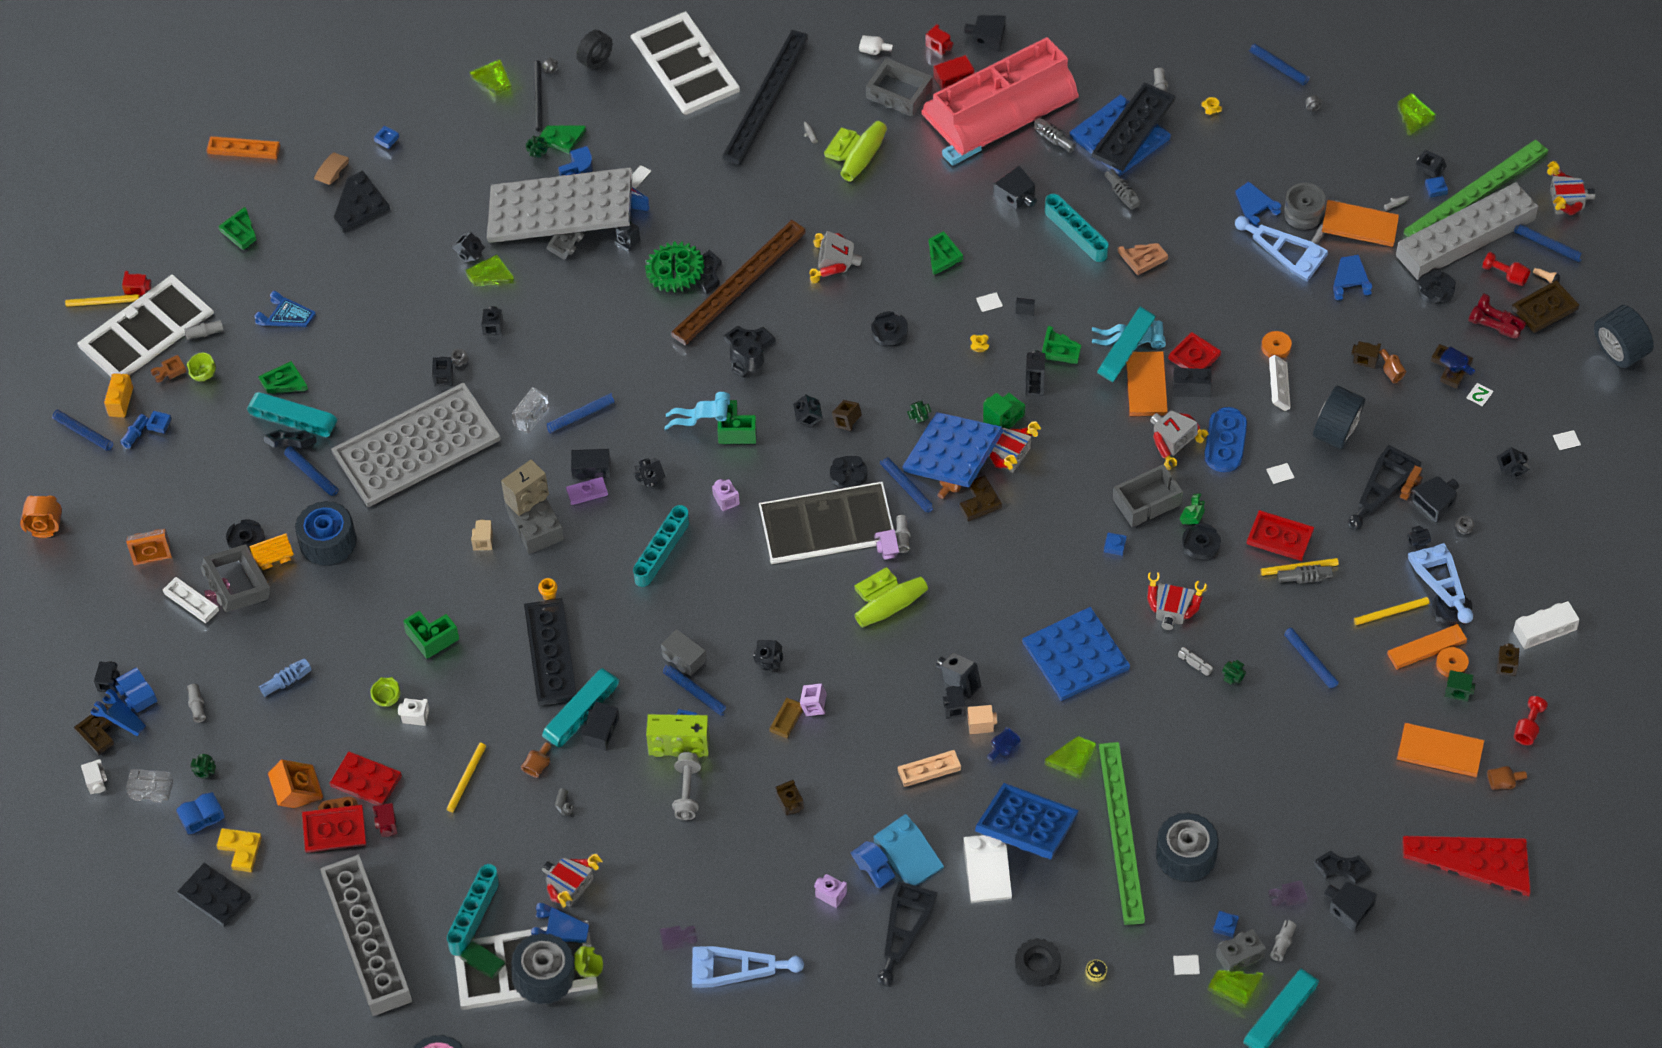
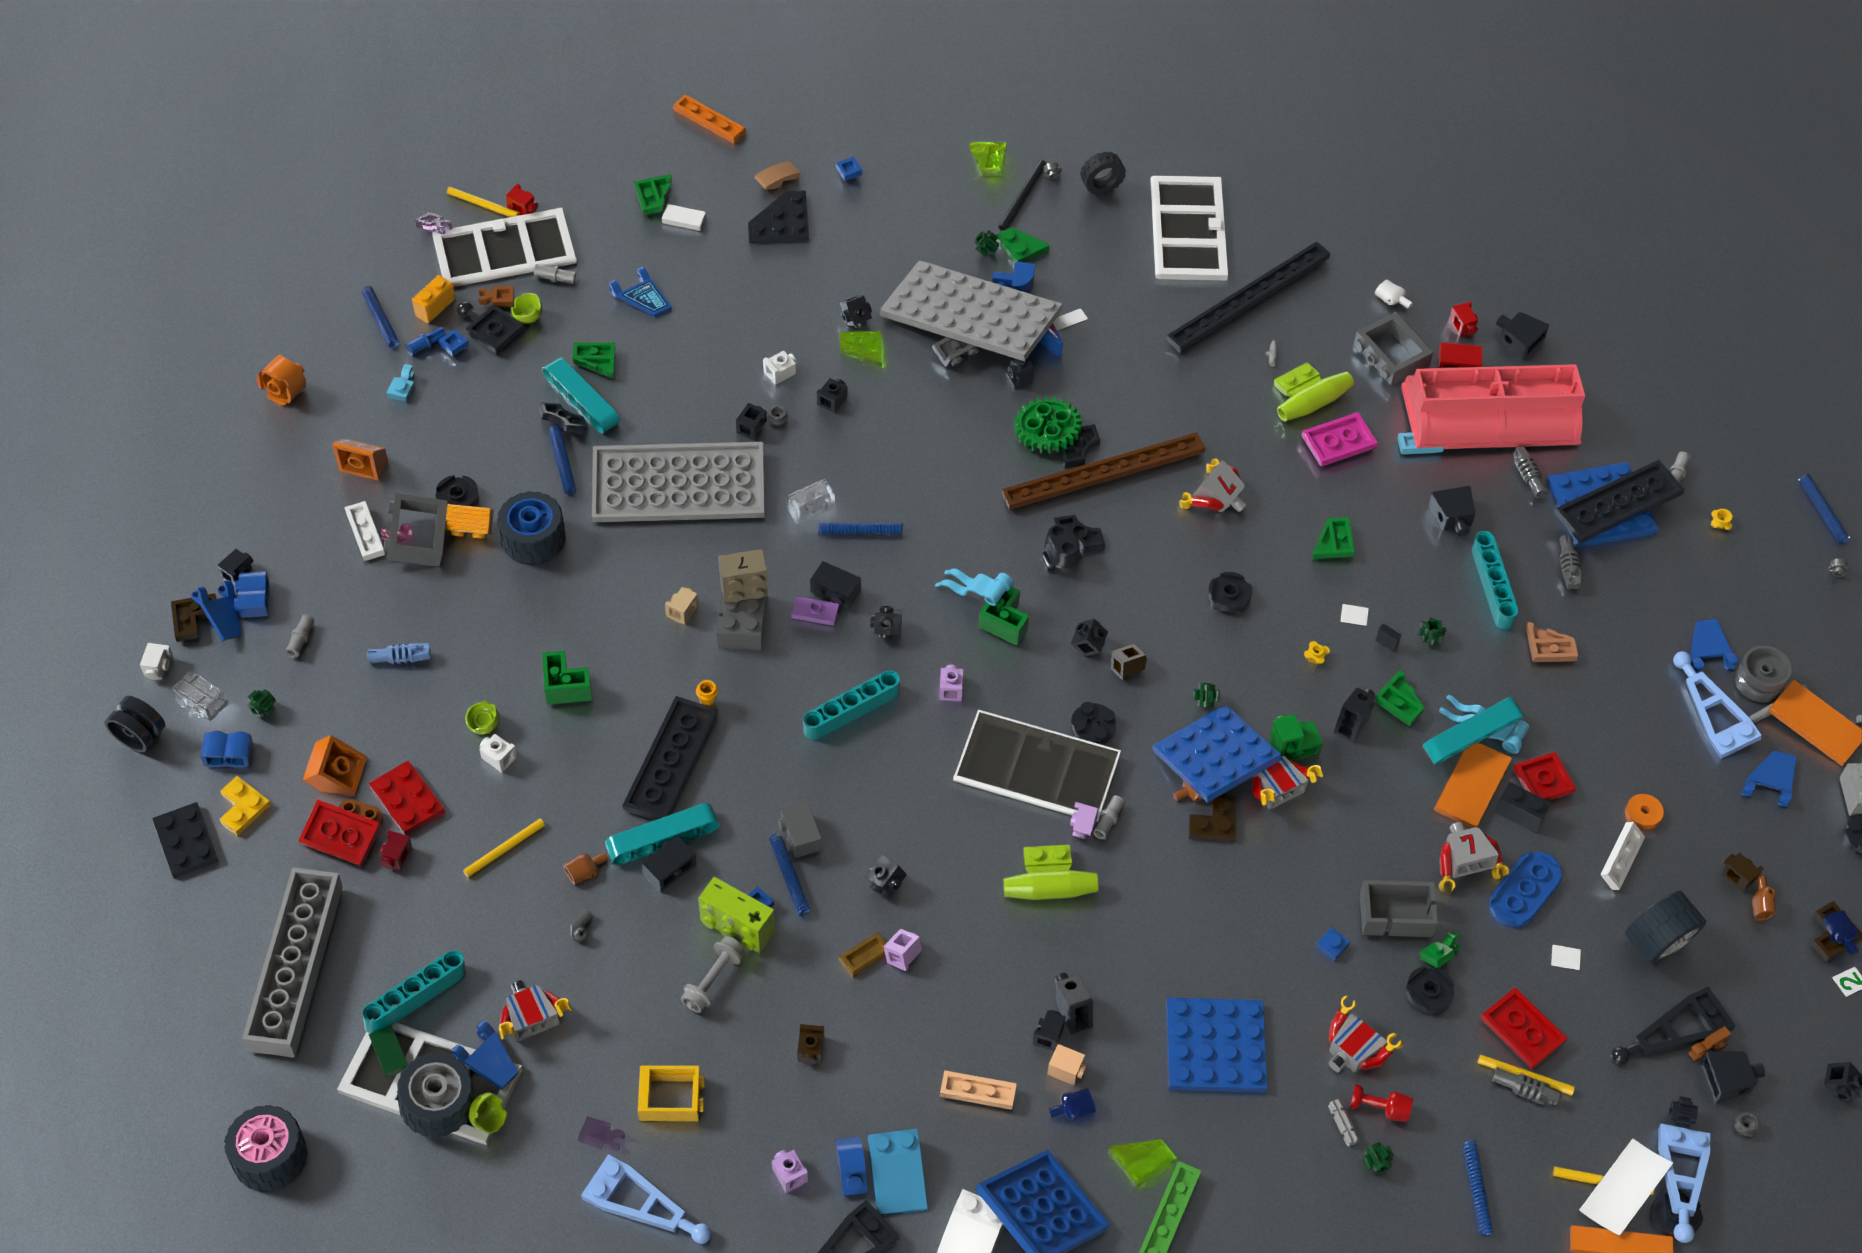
camera: 25 degrees right, 0 degrees up
blue piece [880,457,933,512] -> none
none -> black wheel [104,696,166,752]
none -> medium azure plate [386,364,415,402]
none -> clear purple plate [415,212,452,234]
none -> black plate [457,301,525,354]
none -> yellow window [638,1066,705,1121]
none -> white tile [662,204,706,231]
none -> white brick [763,351,797,385]
none -> dark pink plate [1302,412,1378,467]
none -> red piece [1350,1084,1413,1122]
none -> dark green gear [1417,617,1446,646]
none -> white sticker [1579,1139,1673,1236]

